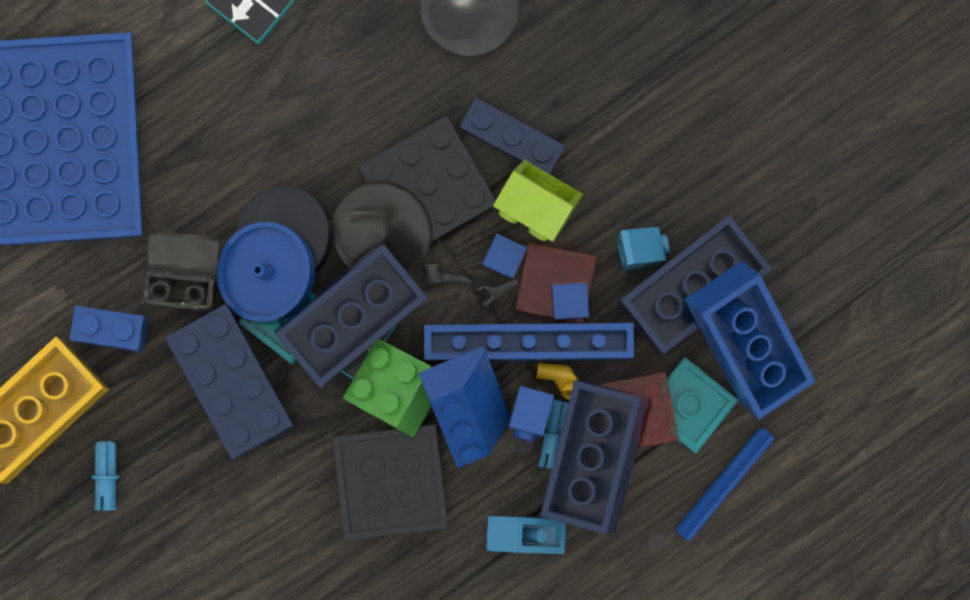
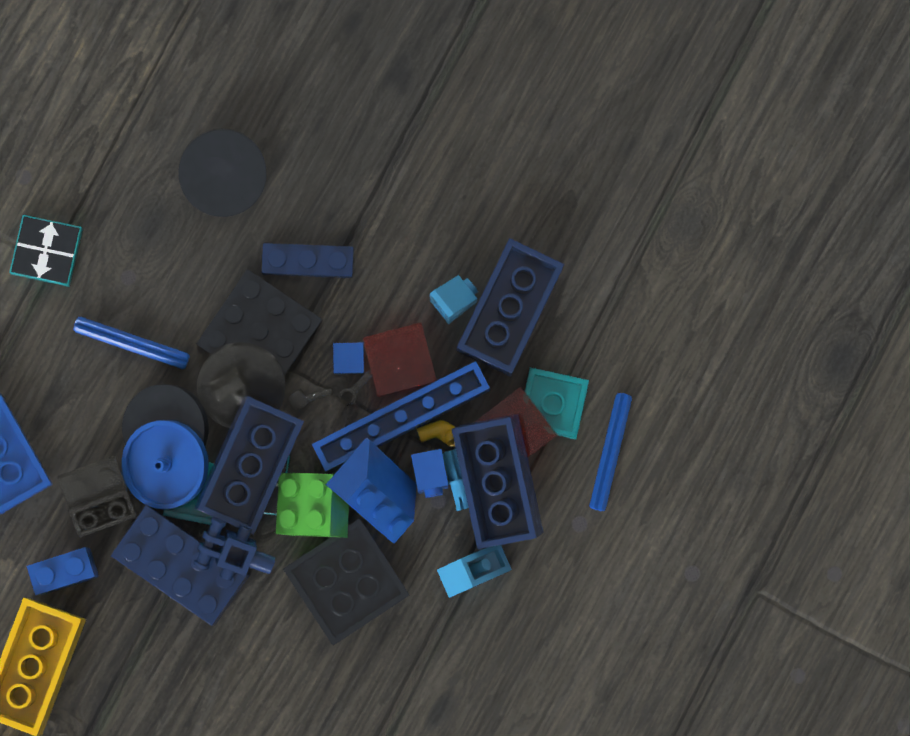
camera: 25 degrees left, 0 degrees up
dark azure axle [92,441,120,511] -> none
lime brick [493,159,583,242] -> none
blue tile [552,282,589,320] -> none
blue brick [684,261,815,420] -> none
none -> blue axle [73,317,190,369]
none -> dark blue piece [193,517,275,581]

